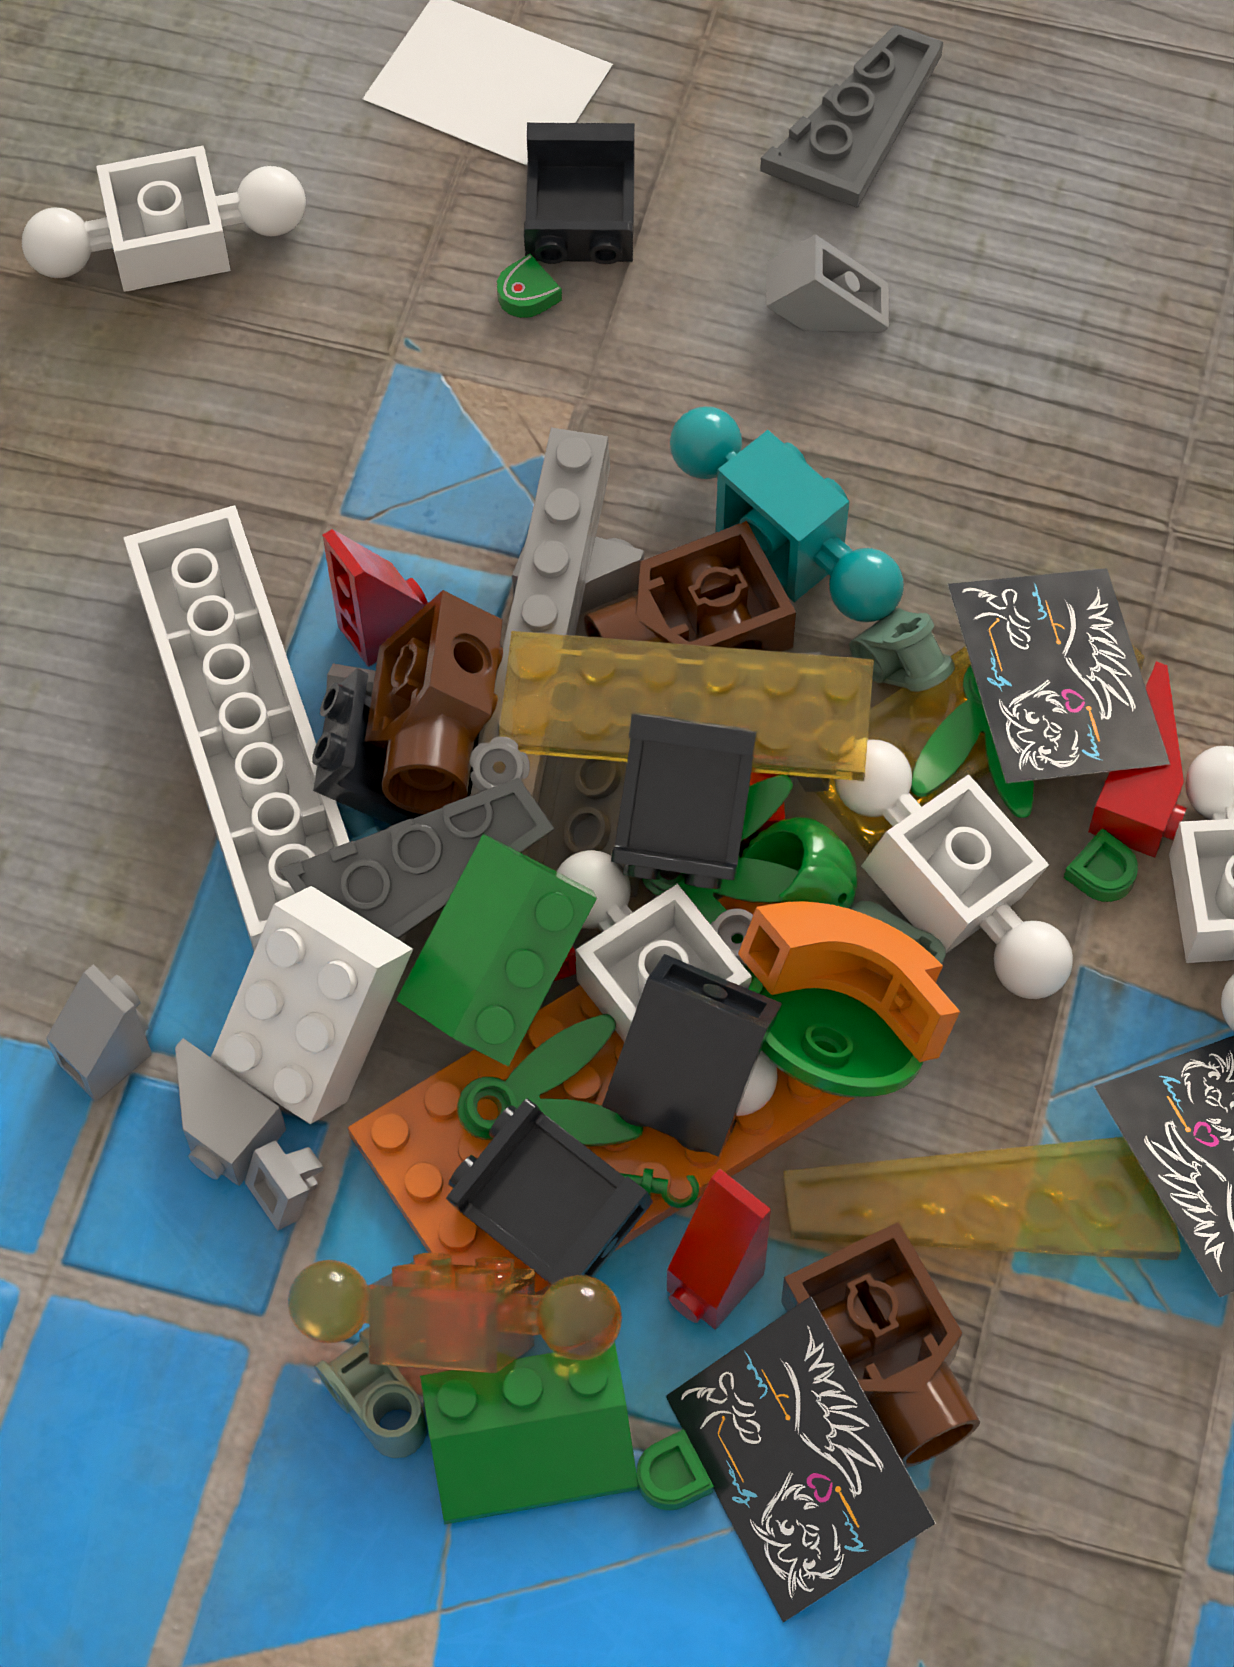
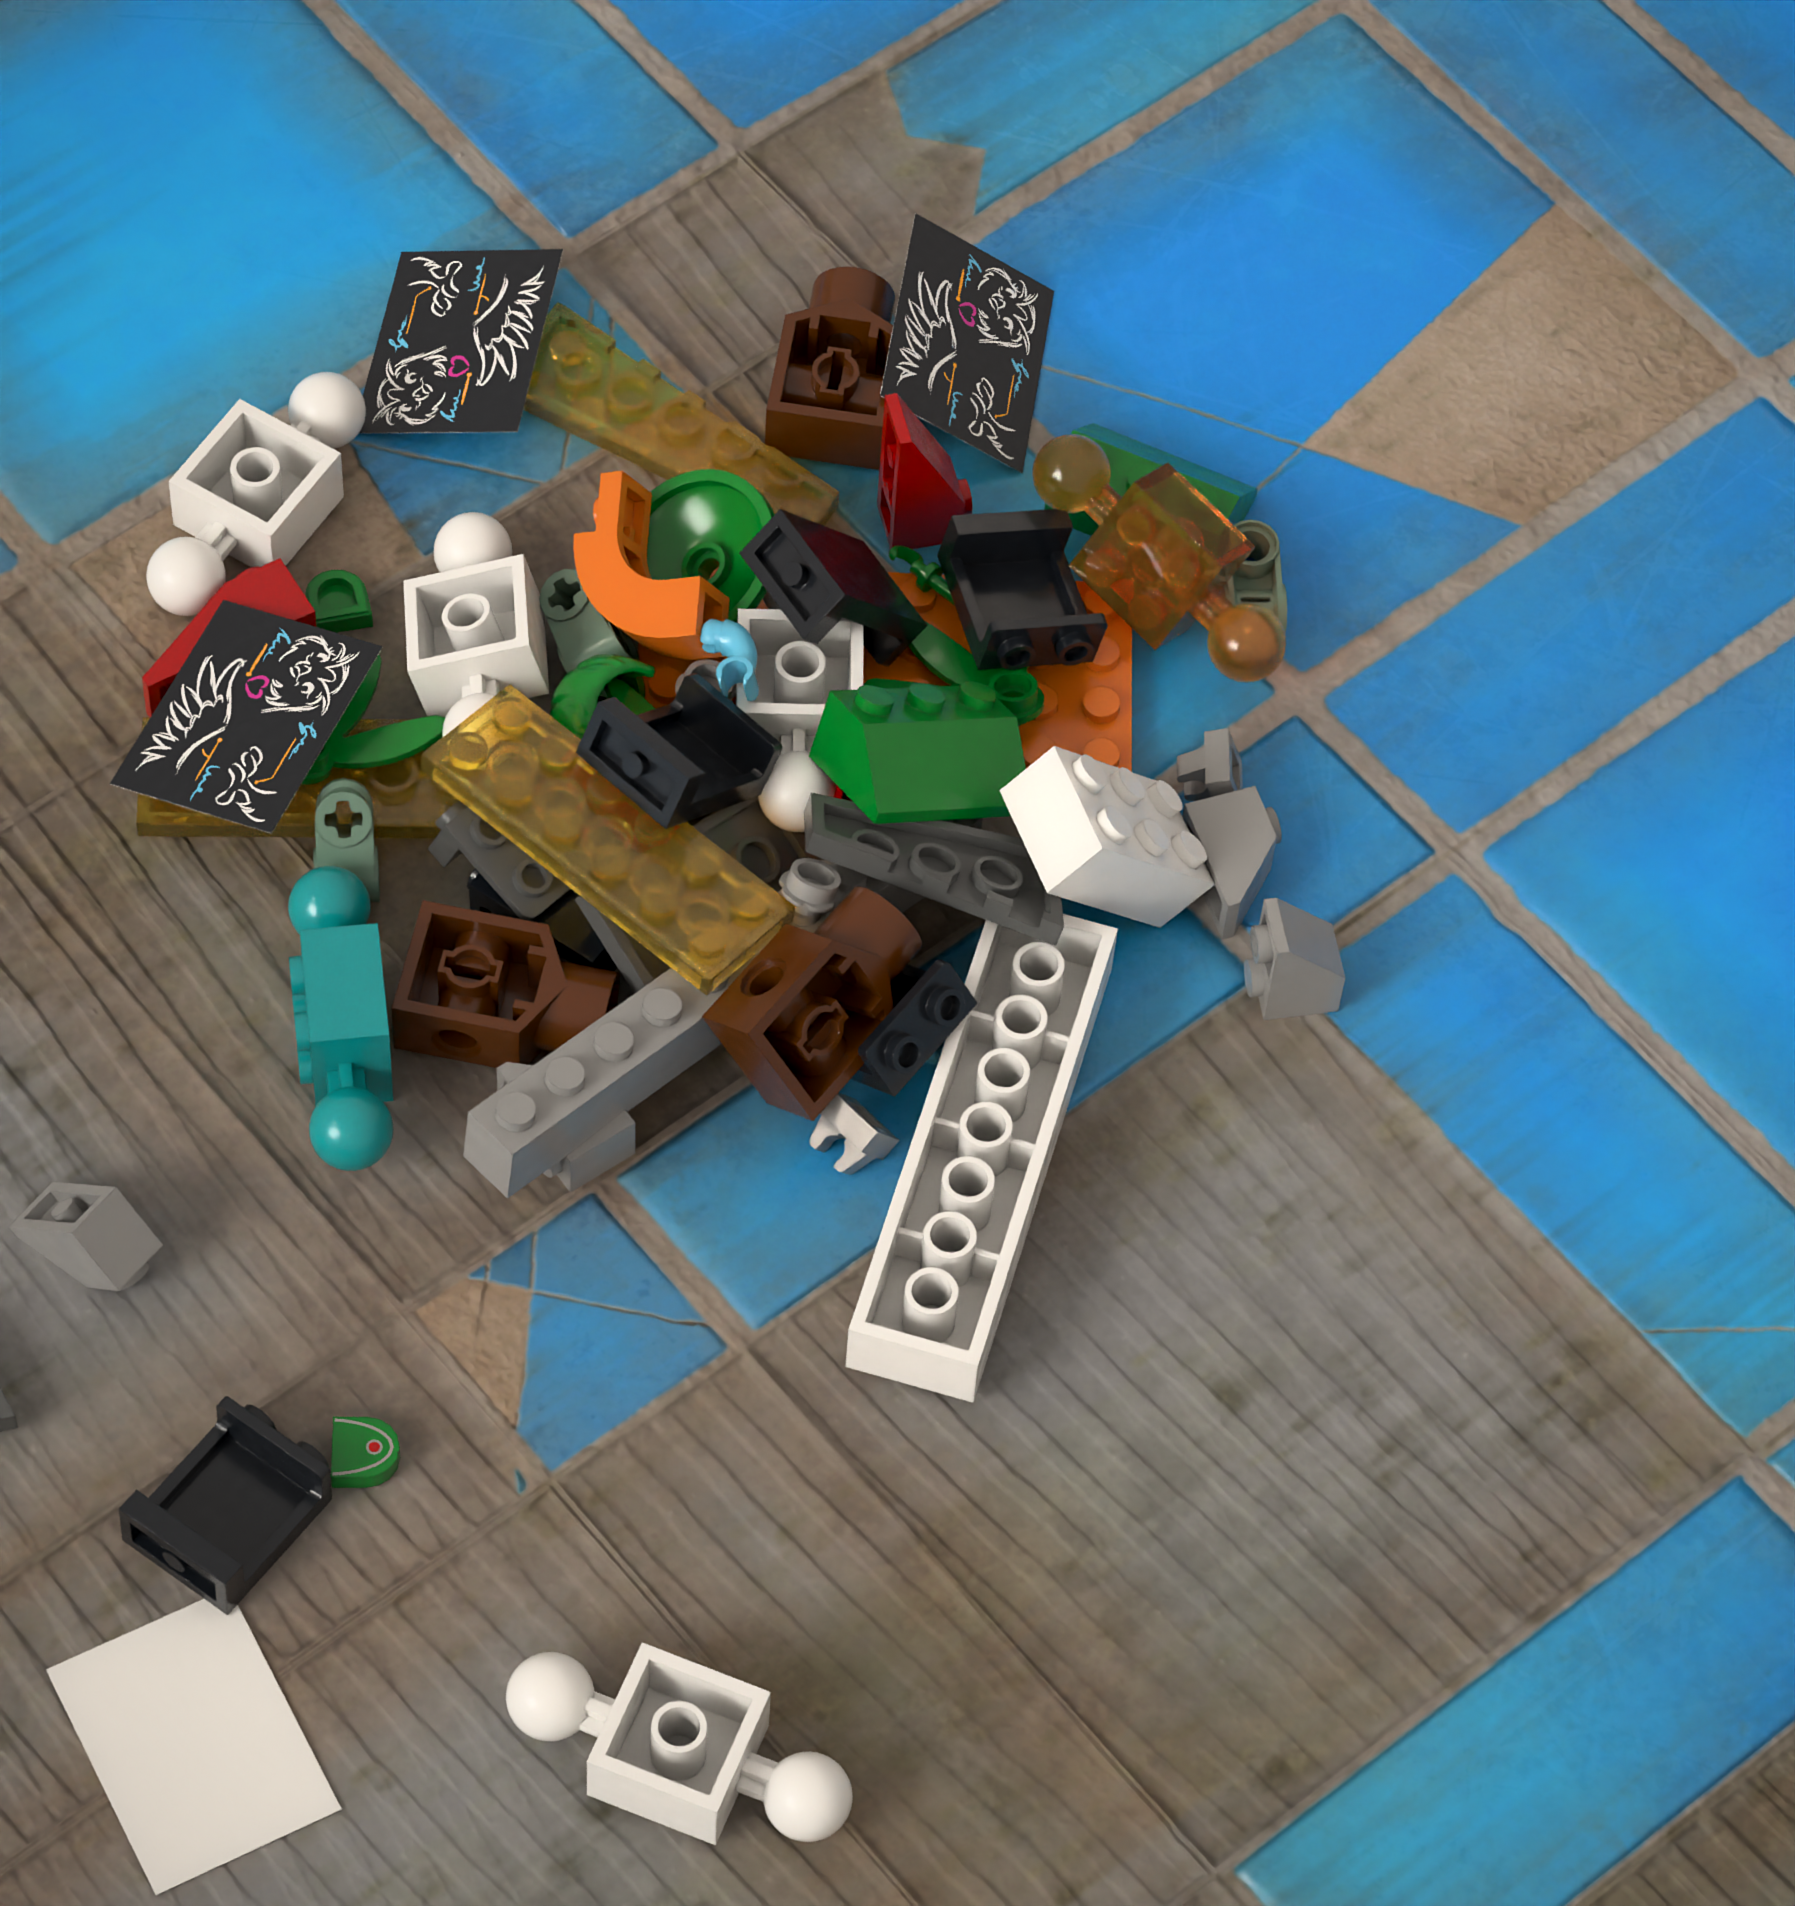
camera: 150 degrees left, 5 degrees down
red slope [322,529,428,667] -> none
green tile [637,1429,714,1510] -> none
none -> medium azure arm [700,619,759,701]

